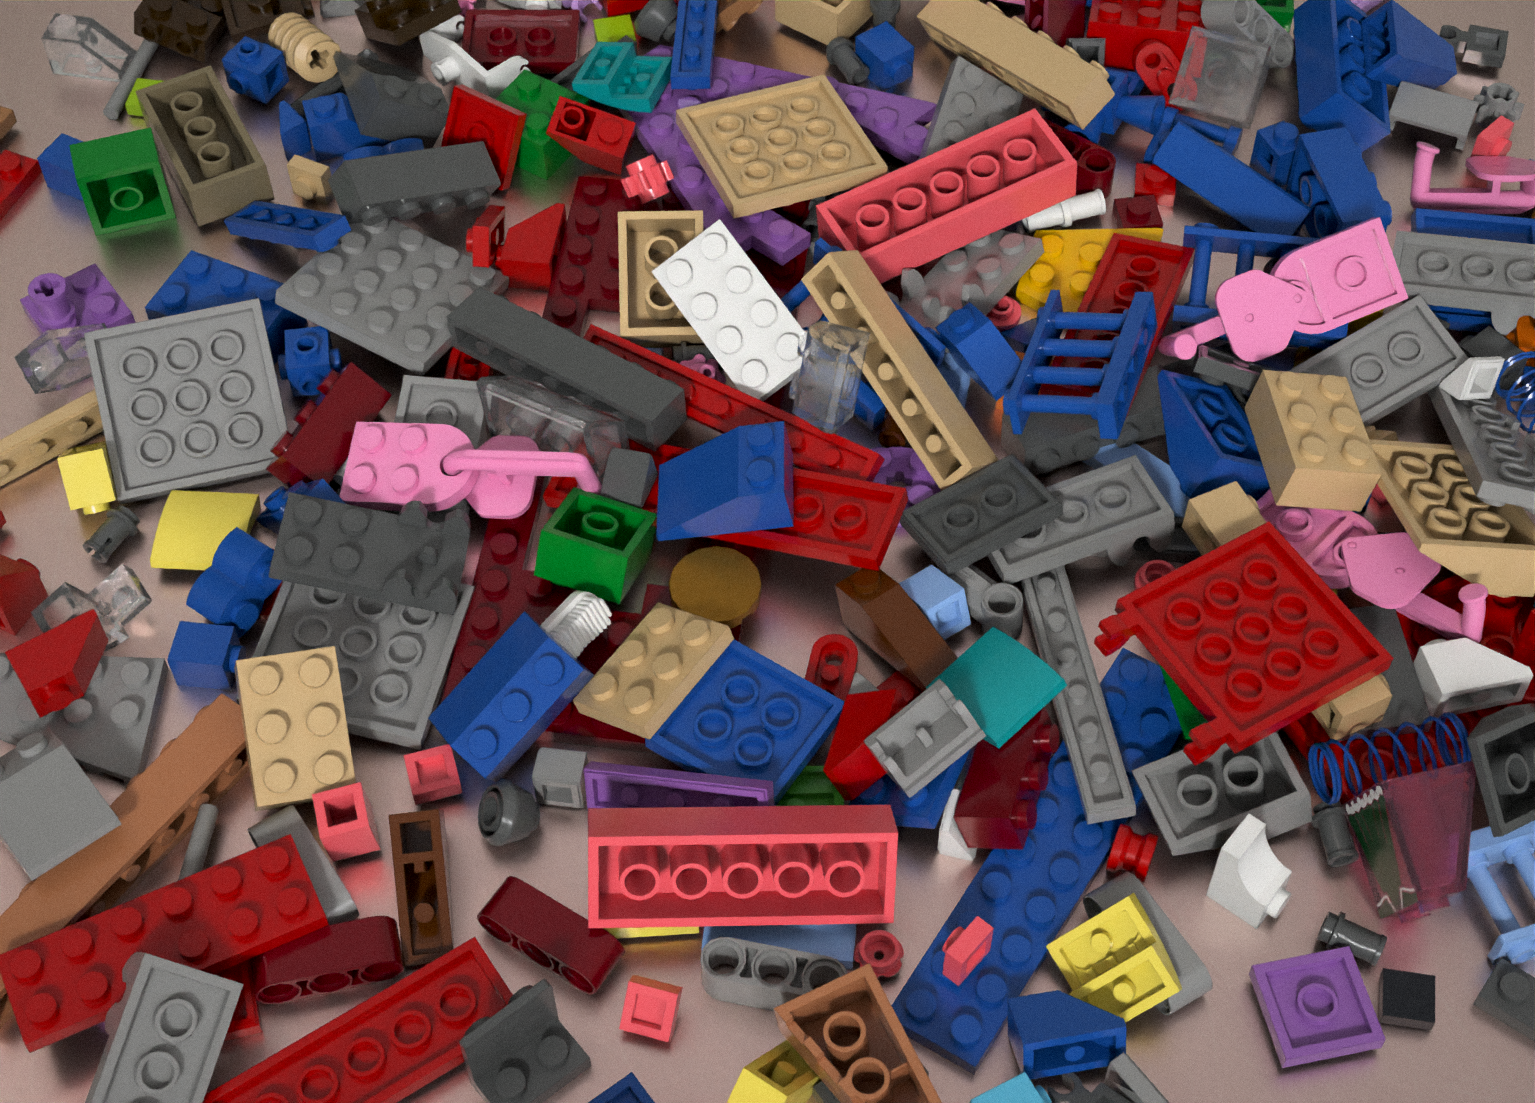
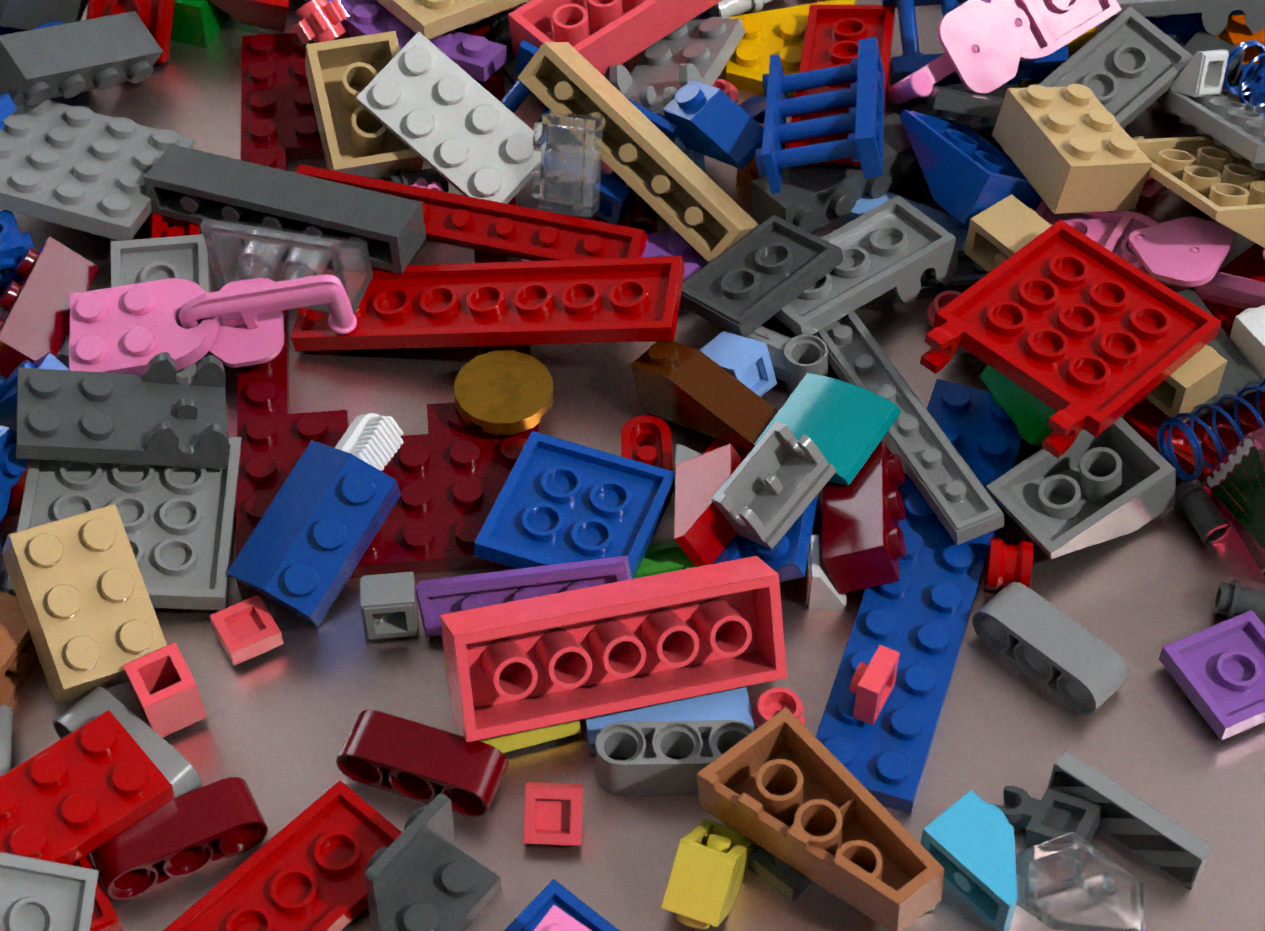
camera: 15 degrees left, 5 degrees down
reddish brown slope [388,809,454,967] -> none
red plate [466,205,505,268] -> none
dark grey cone [478,779,540,846] -> none
red slope [495,203,567,292] -> none
green brick [534,487,657,604] -> none
tan plate [573,602,734,740] -> none
dark grey slope [600,447,658,509] -> none
blue slope [656,421,794,541] -> none
blue slope [1007,990,1127,1080] -> none
light yellow slope [1046,893,1182,1022] -> none
white arch [1206,813,1292,929] -> none

